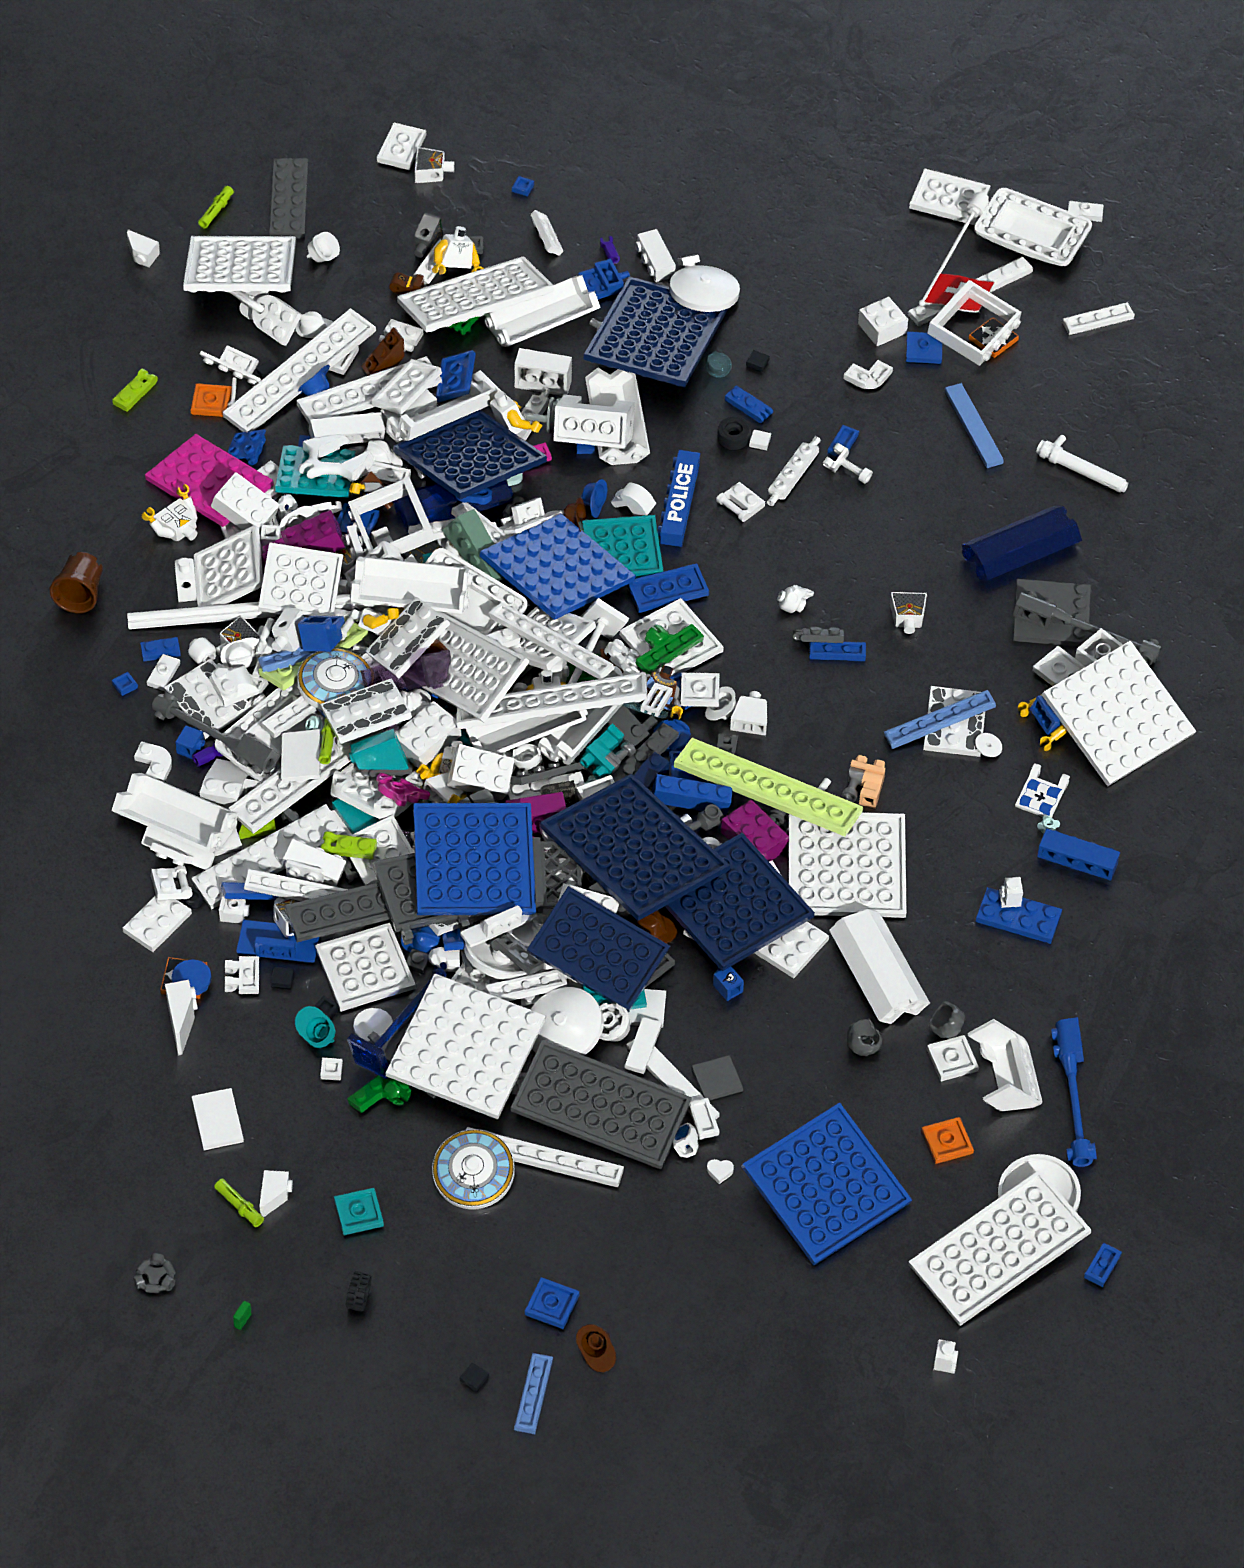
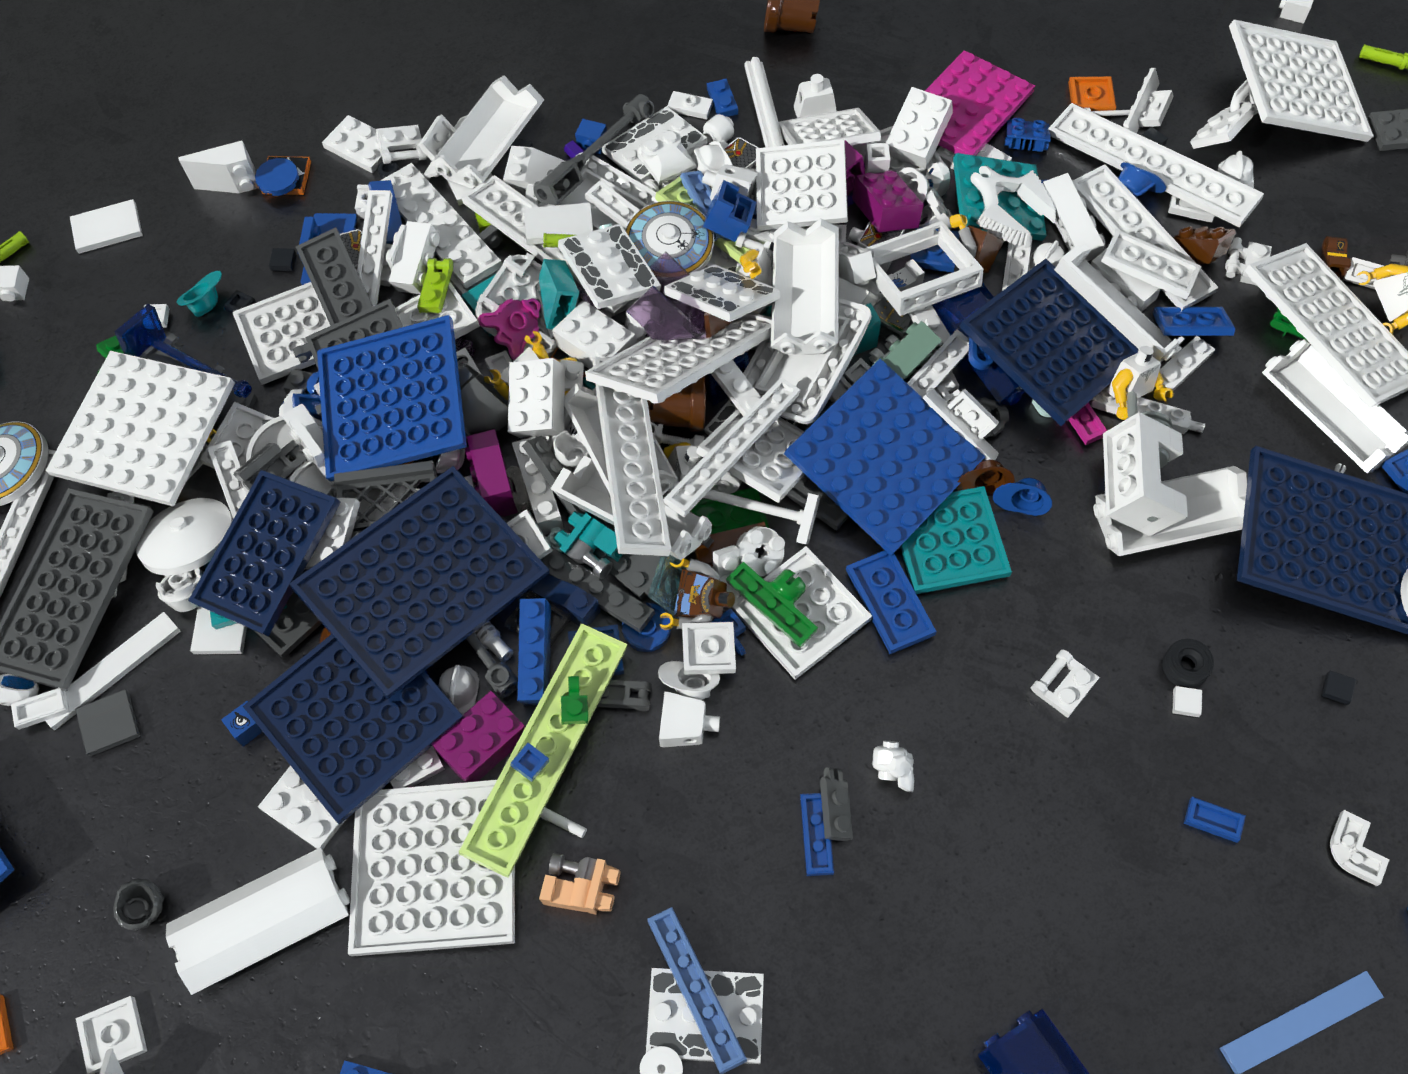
camera: 90 degrees right, 10 degrees up
lime plate [112,368,158,412] -> none
blue tile [112,672,138,696] -> none
white plate [134,741,172,782] -> none
white torso [142,484,198,541] -> none
white plate [225,956,259,994] -> none
white piece [307,232,340,262] -> none
white plate [345,525,364,561] -> none
white tile [353,1008,393,1045] -> none
white brick [515,348,572,396] -> none
white brick [611,483,656,516] -> none
white tile [625,1017,662,1074] -> none
white tile [640,683,673,717] -> none
blue brick [658,450,700,547] -> none
clear light blue hair [705,351,732,378] -> none
blue hinge [725,385,773,423] -> none
white plate [767,436,821,506] -> none
white bar [823,443,873,484] -> none
torso [890,592,927,634] -> none
dark grey hair [928,1001,966,1038] -> none
none -> dark grey tile [233,443,282,482]
none -> blue plate [511,743,549,782]
none -> green plate [561,676,588,725]

